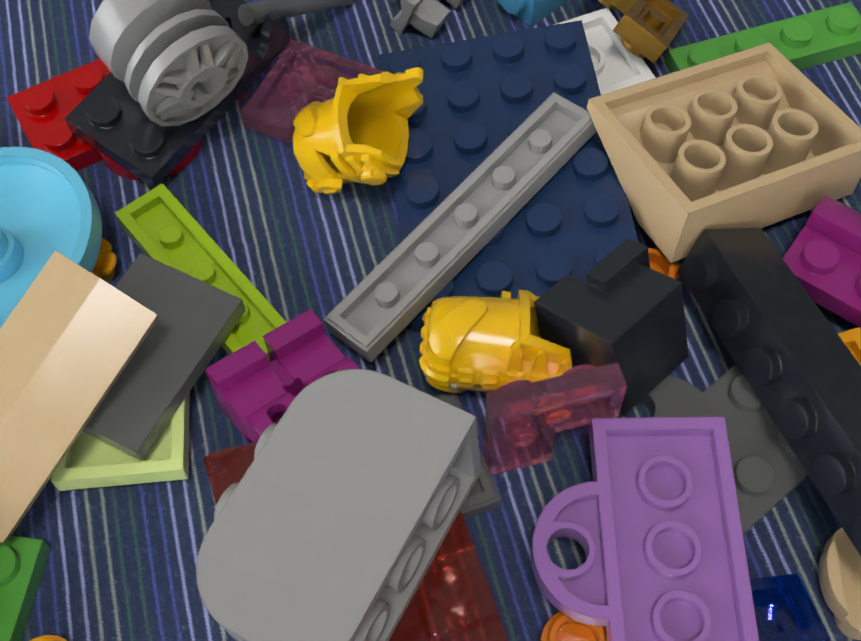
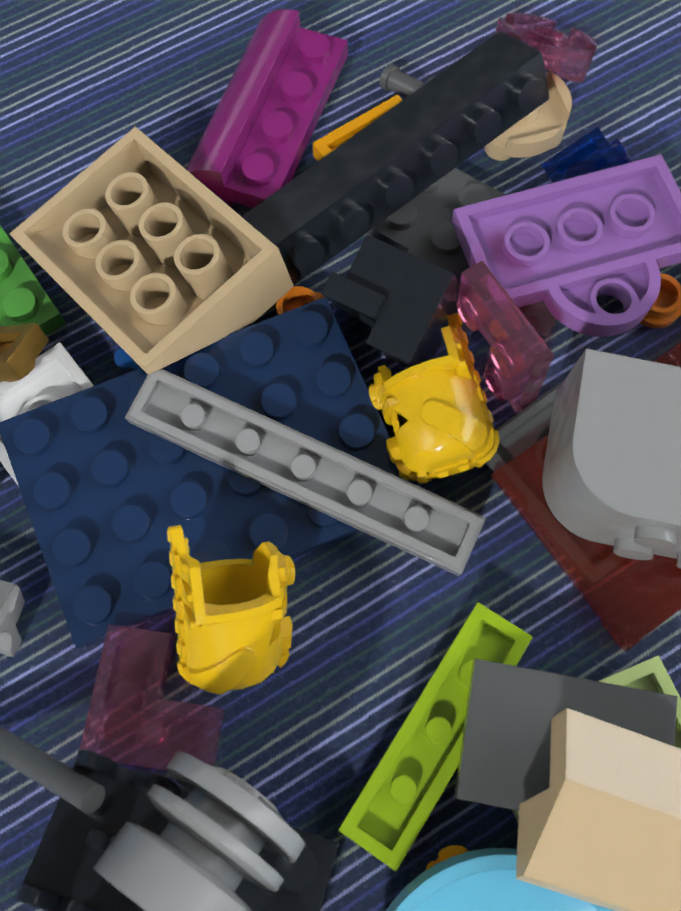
camera: 105 degrees left, 10 degrees up
magenta legs [205,309,360,447] -> none

